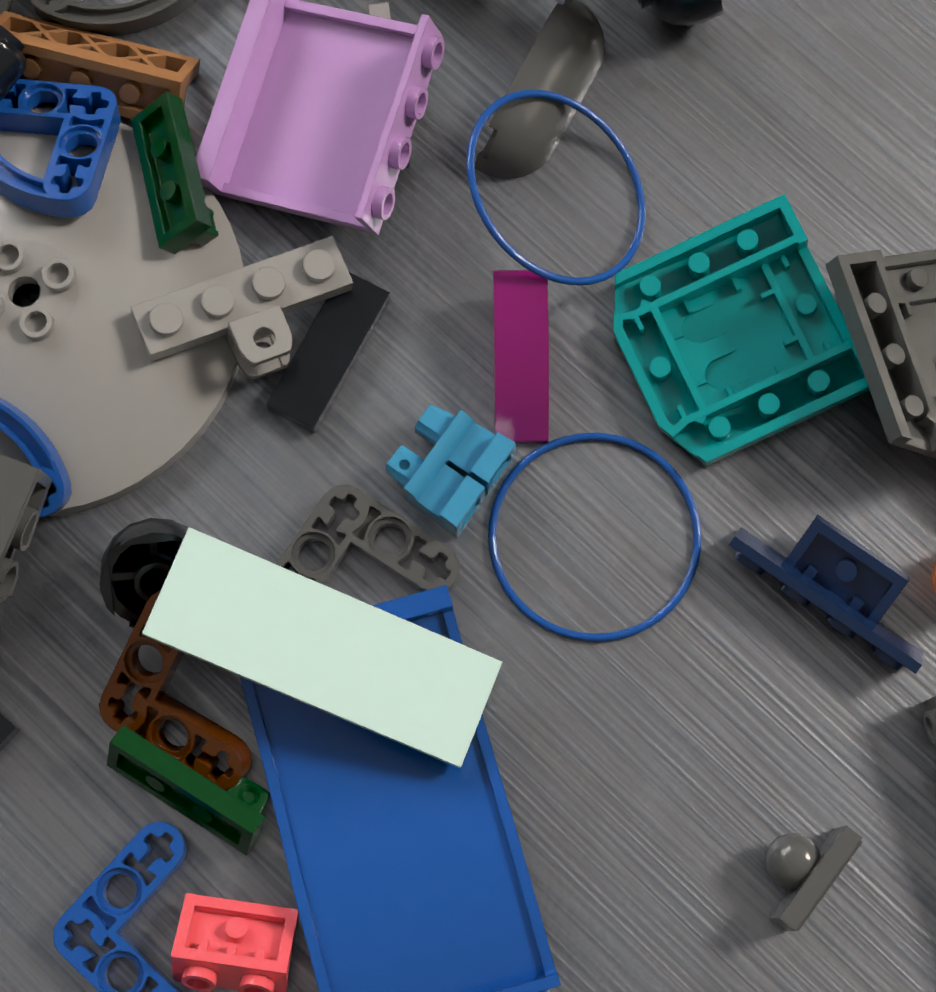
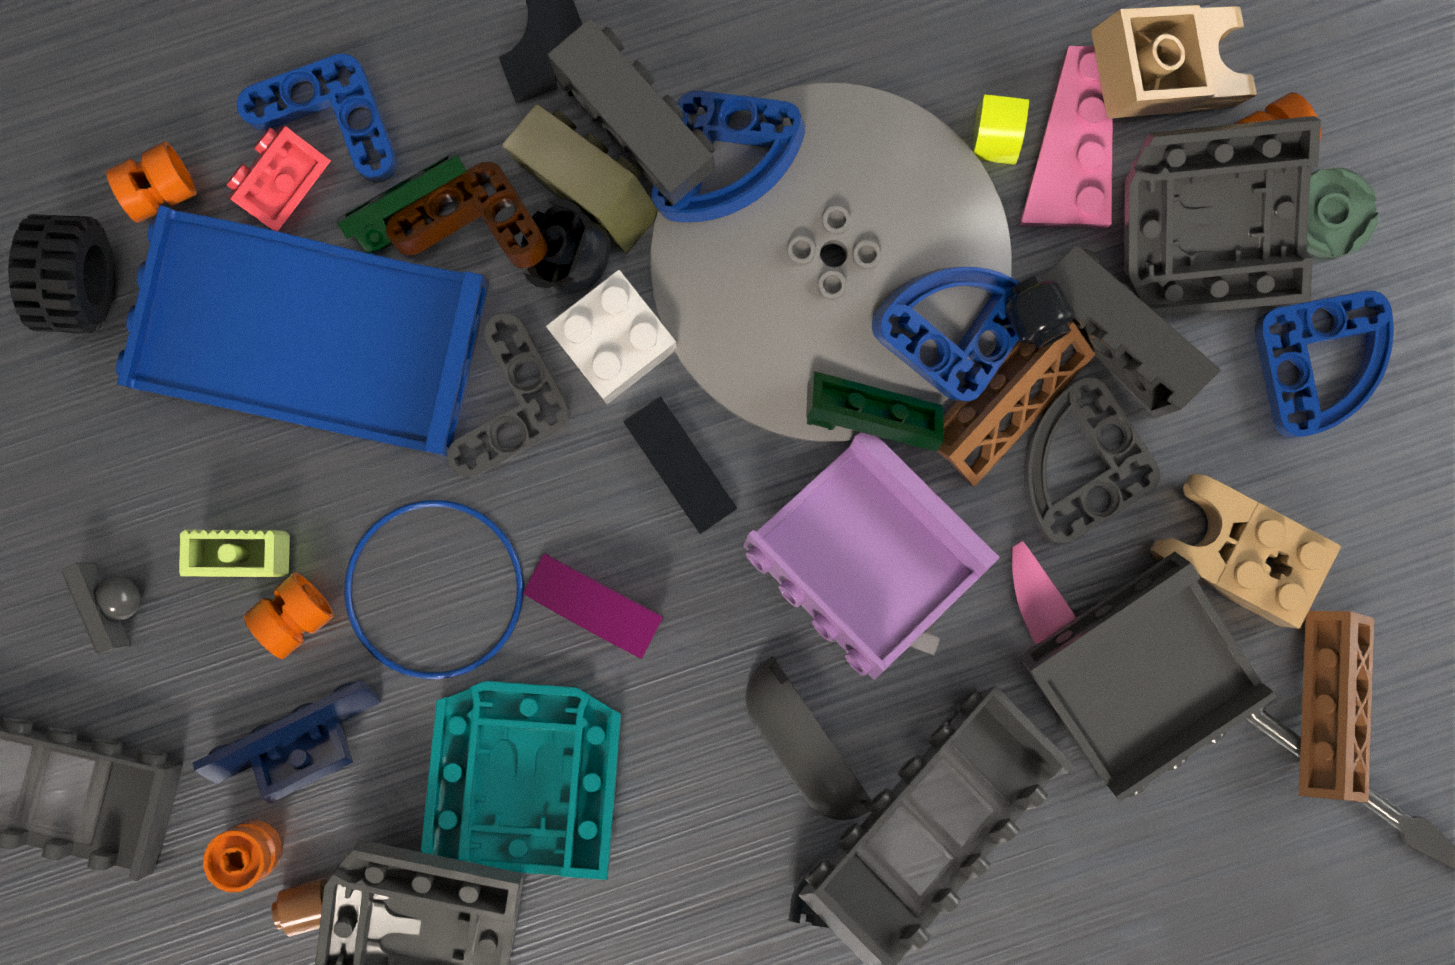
camera: 115 degrees right, 10 degrees up
light grey plate [130,236,353,380] -> none
light aqua tile [141,527,502,768] -> none
dark azure hips [385,404,516,538] -> none
blue piece [466,90,646,286] -> none
none -> yellowish green brick [179,529,290,577]
none -> orange wheel [243,572,334,659]
none -> olive wedge [502,104,658,254]
none -> white brick [546,270,677,404]

